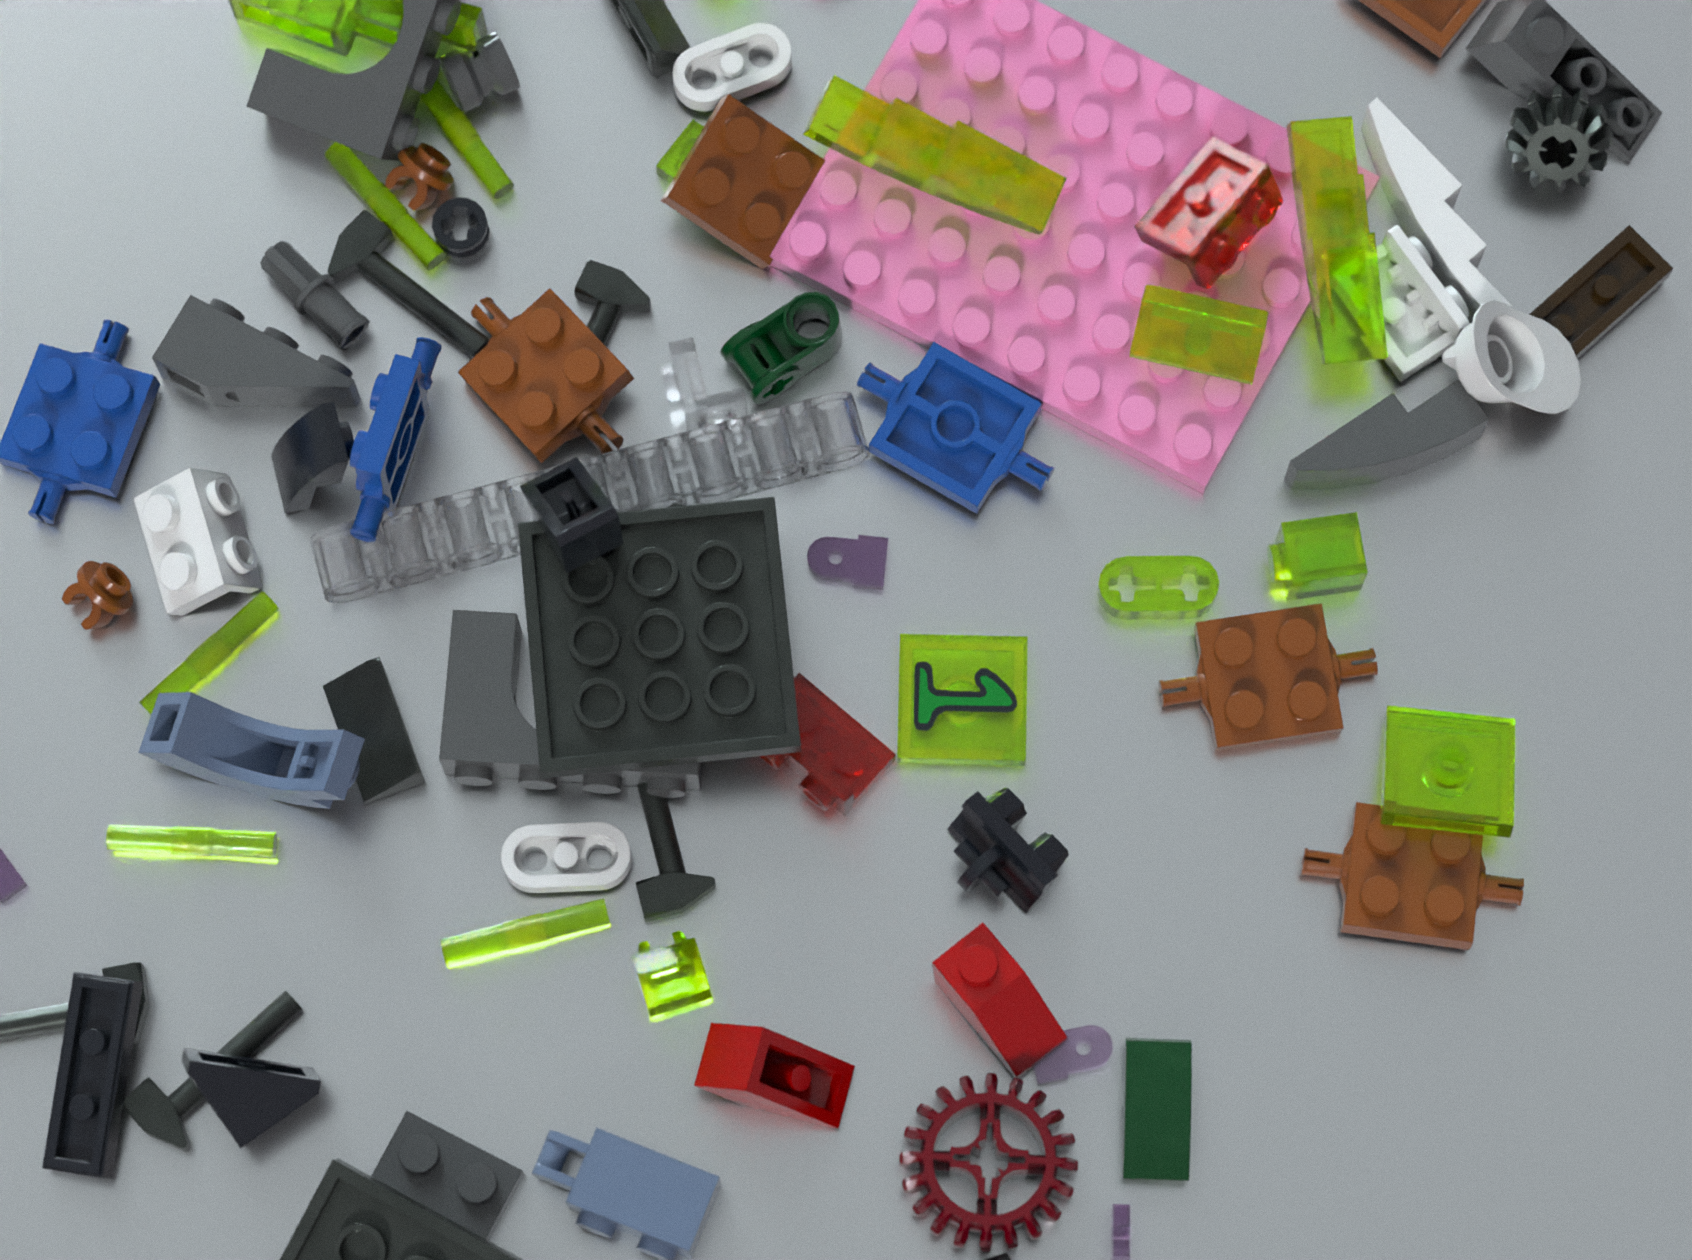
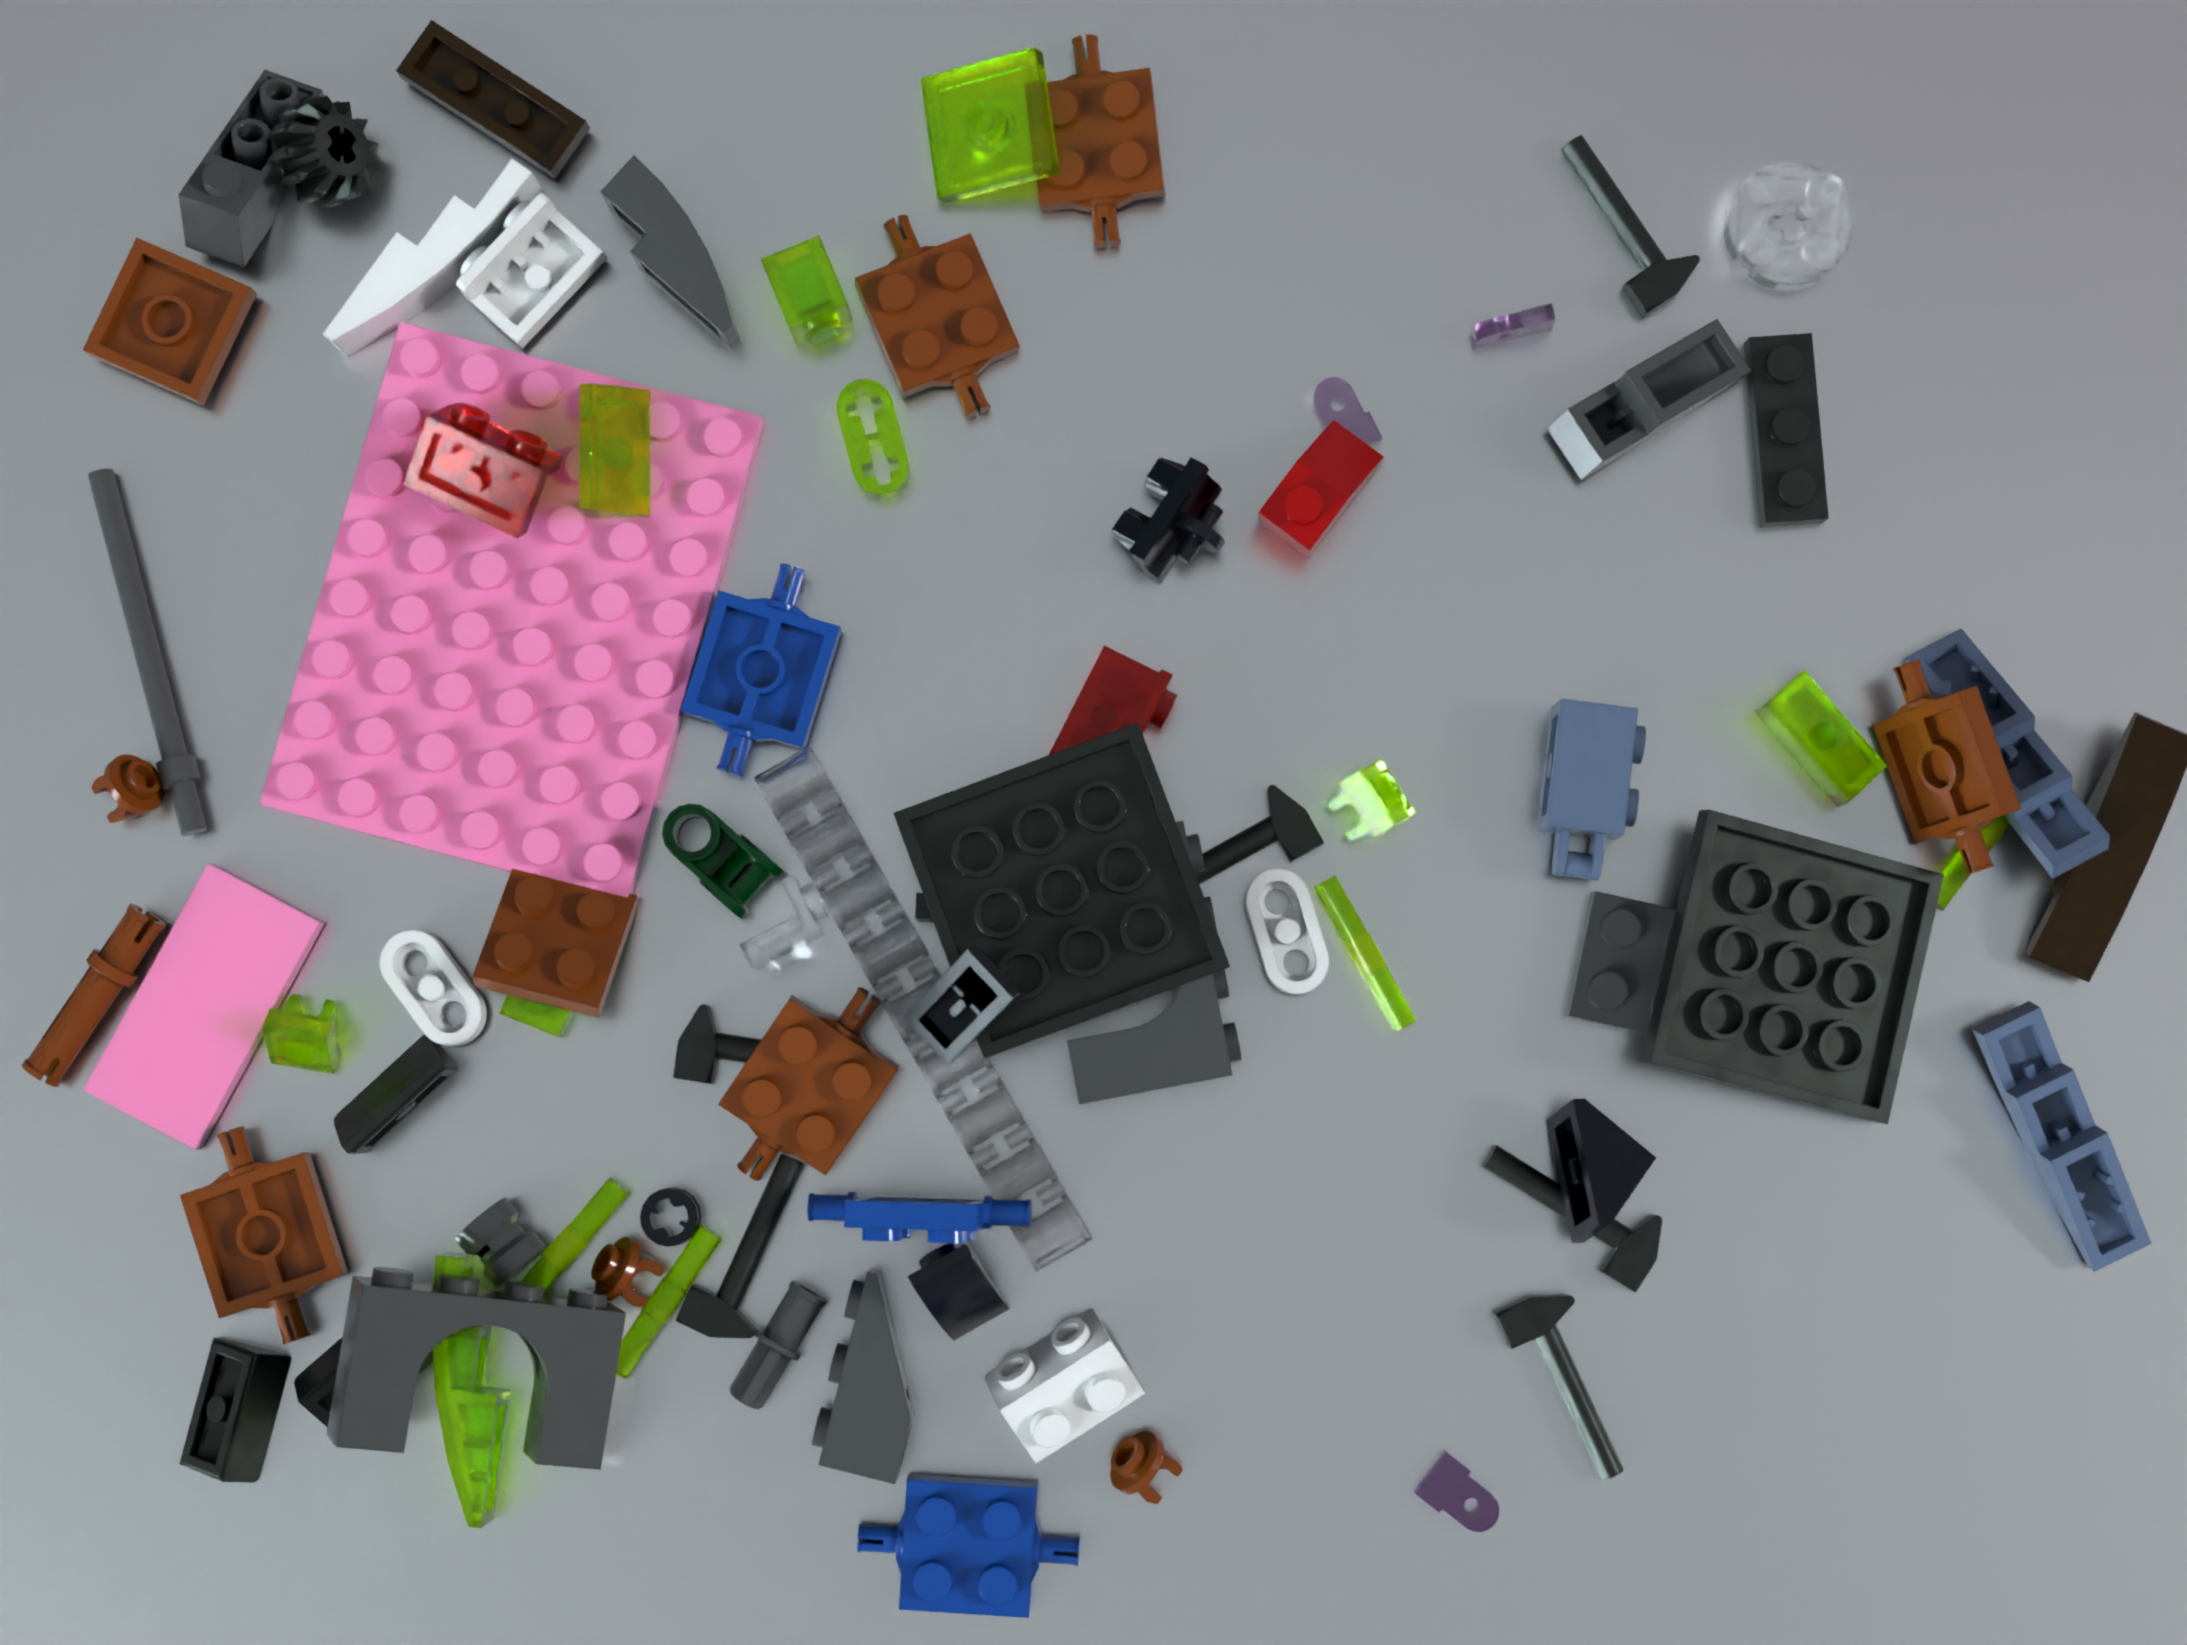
camera: 105 degrees left, 10 degrees up
black tile [42,972,143,1178] -> none
clear neon green piece [106,824,277,858] -> none
sand blue arch [138,692,365,809] -> none
clear neon green piece [139,591,279,716] -> none
pearl dark grey slope [323,657,425,804] -> none
red slope [694,1023,855,1129] -> none
clear neon green slope [803,75,1067,235] -> none
clear purple piece [807,535,888,590] -> none
clear neon green tile [897,634,1028,766] -> none
dark red gear [899,1073,1078,1254] -> none
dark green slope [1122,1038,1192,1181] -> none
clear neon green slope [1286,116,1388,365] -> none
white piece [1442,300,1582,414] -> none

